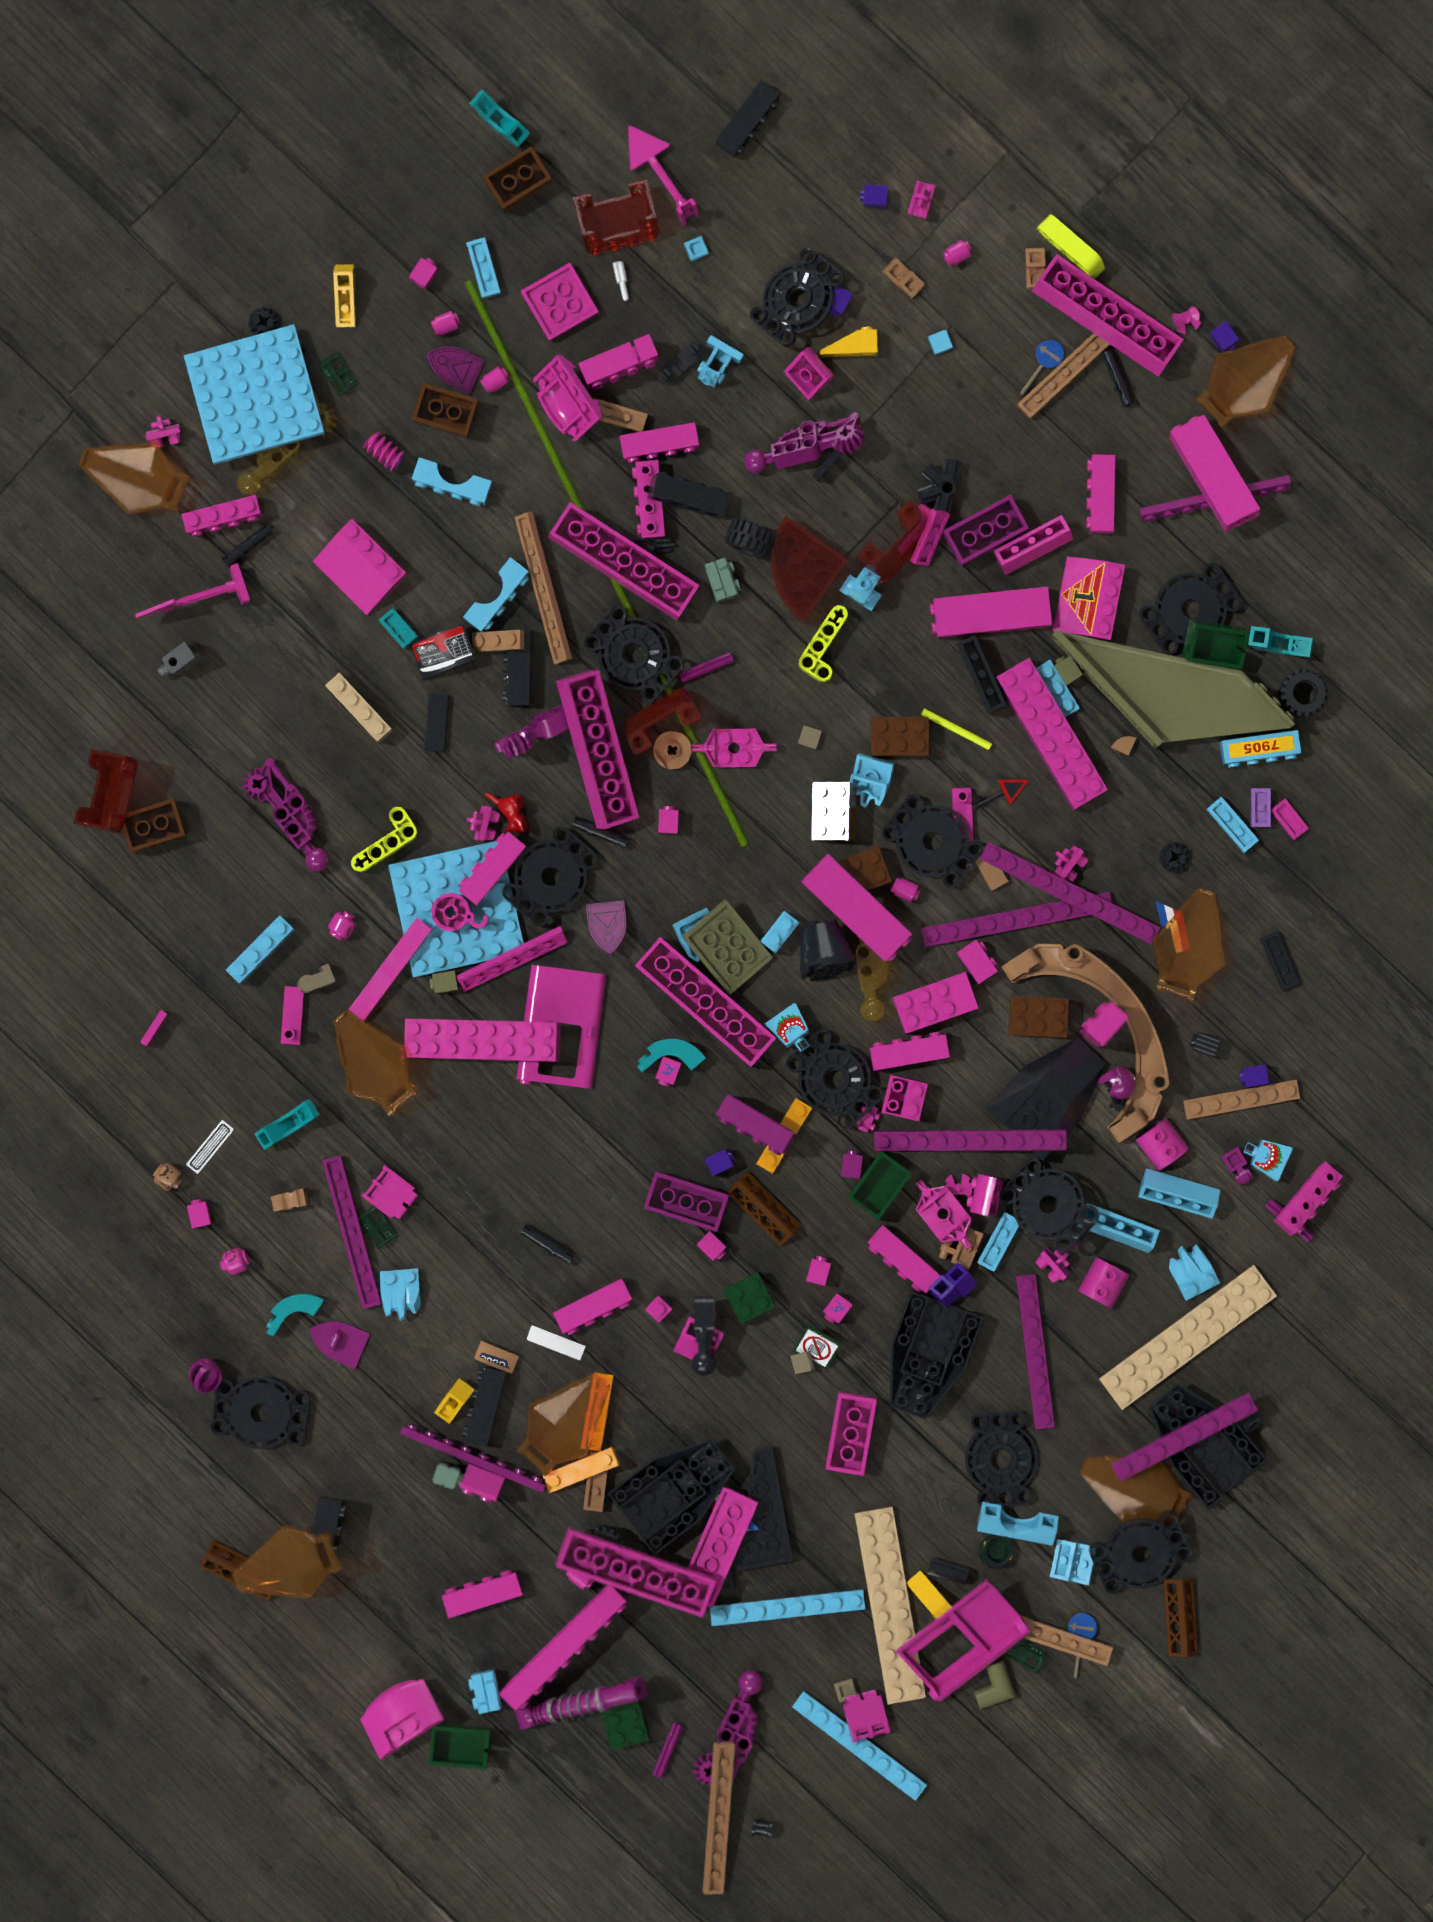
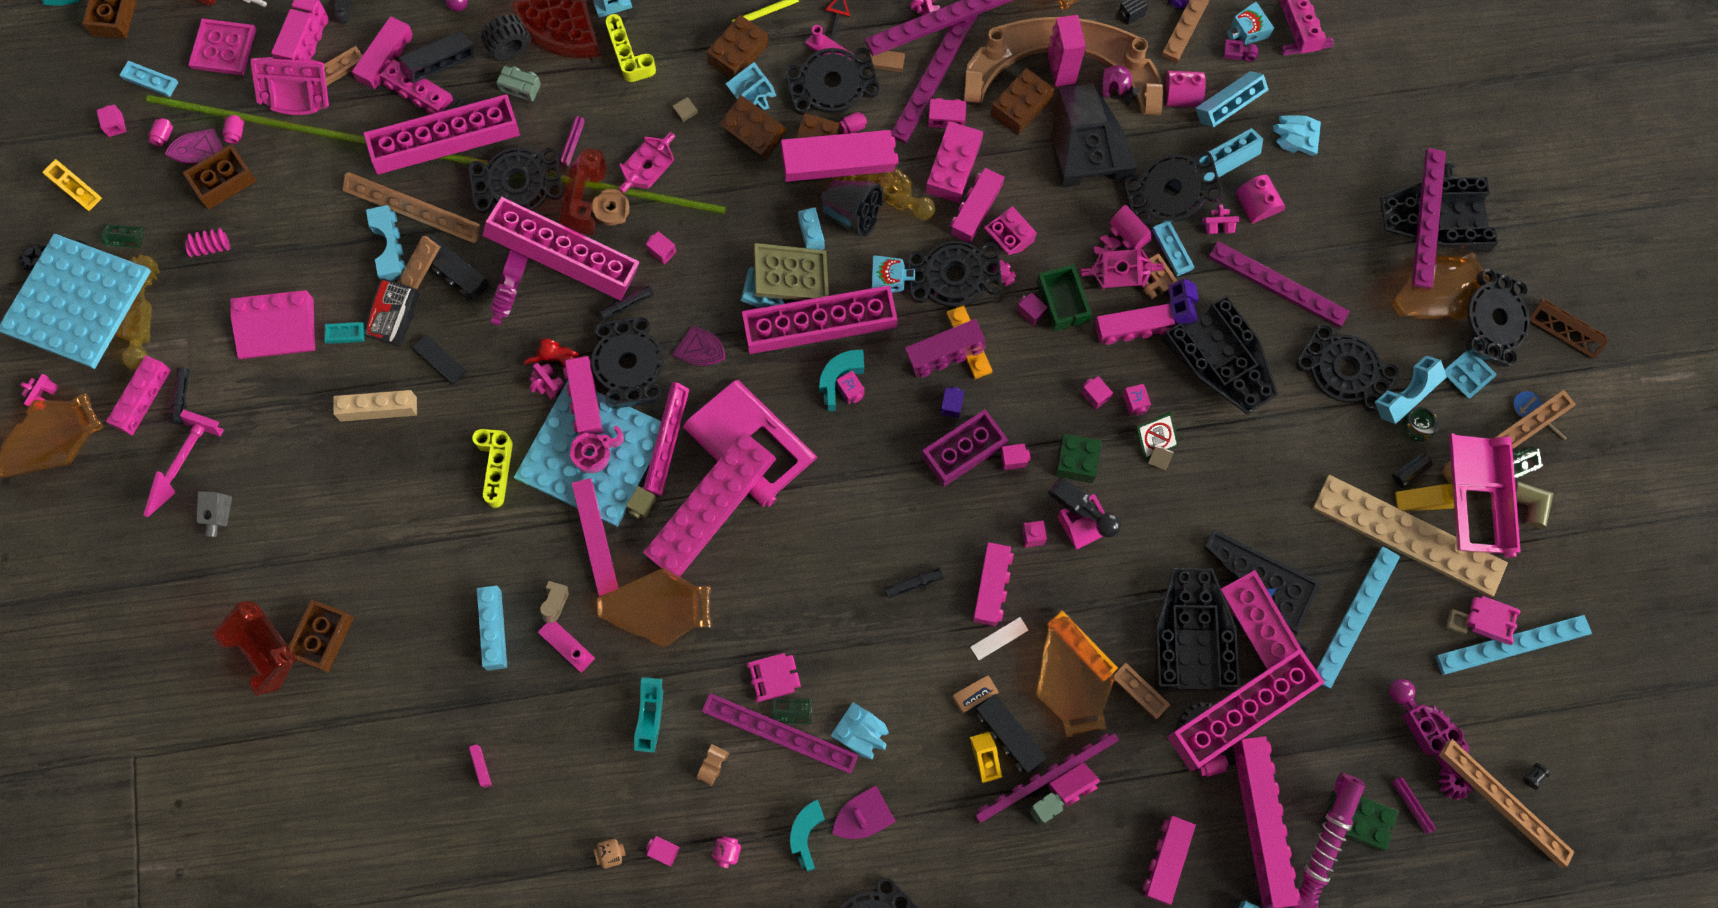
camera: 55 degrees left, 15 degrees down
sticker [186,1120,234,1174] -> none
magenta arm [242,758,329,872] -> none
dark pink head [328,911,357,940] -> none
medium azure arch [412,458,492,507] -> none
light orange plate [542,1447,620,1493] -> none
reddish brown fence [726,1171,802,1247] -> none
dark pink brick [825,1391,877,1476] -> none
magenta plate [874,1129,1067,1151] -> none
tan plate [1099,1265,1276,1410] -> none

